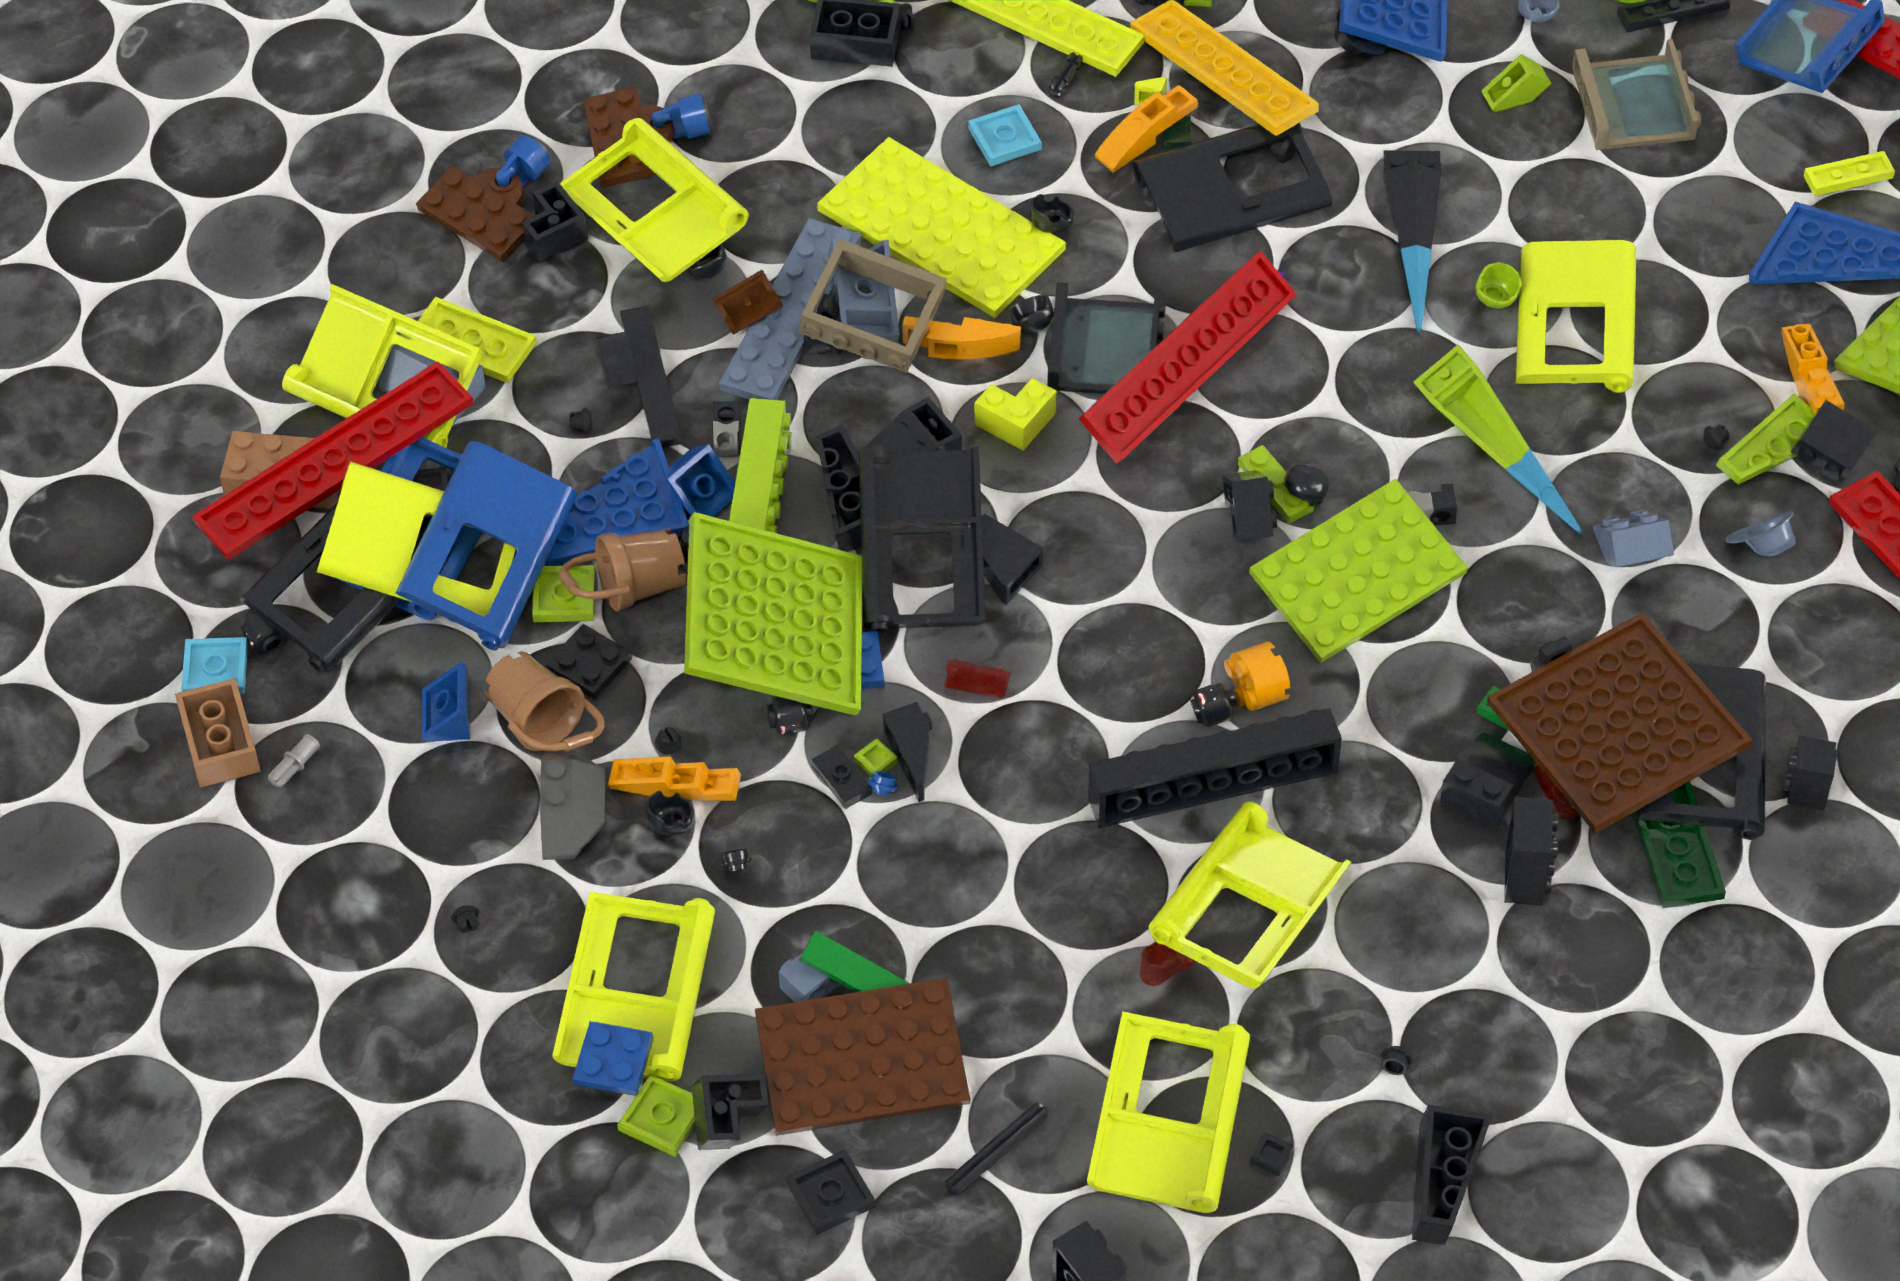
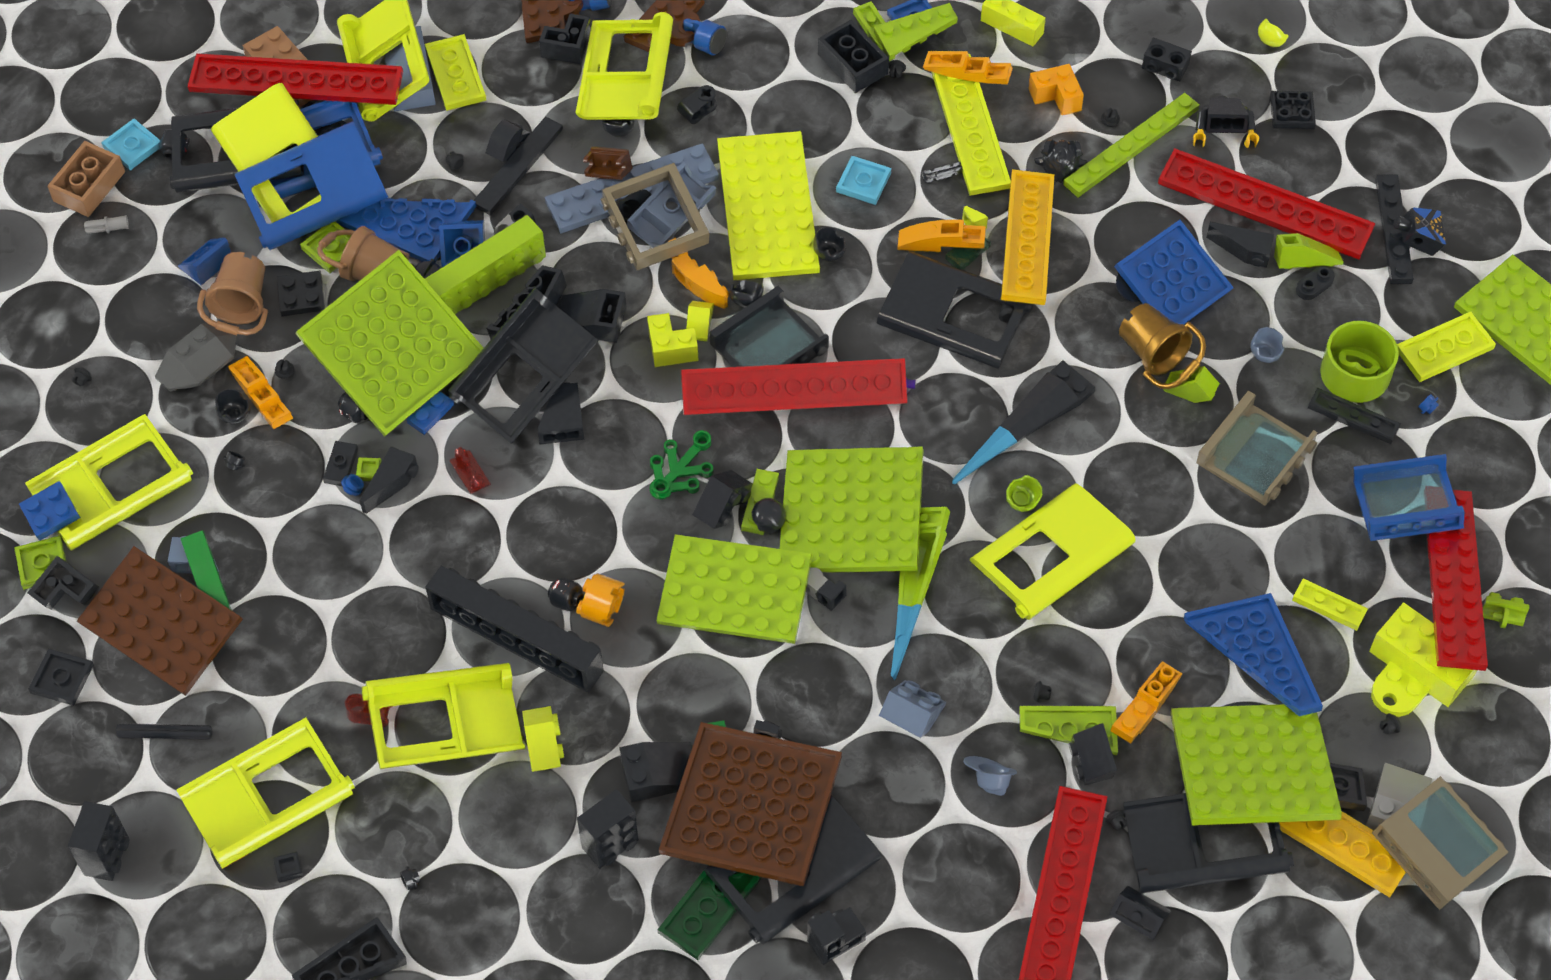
camera: 45 degrees right, 5 degrees up
none -> neon yellow brick [522,706,564,772]
none -> green plant [649,430,714,499]
none -> black piece [677,85,717,124]
none -> neon yellow slope [686,301,714,341]
none -> lime plate [780,447,924,573]
none -> pearl gold piece [1119,303,1206,389]

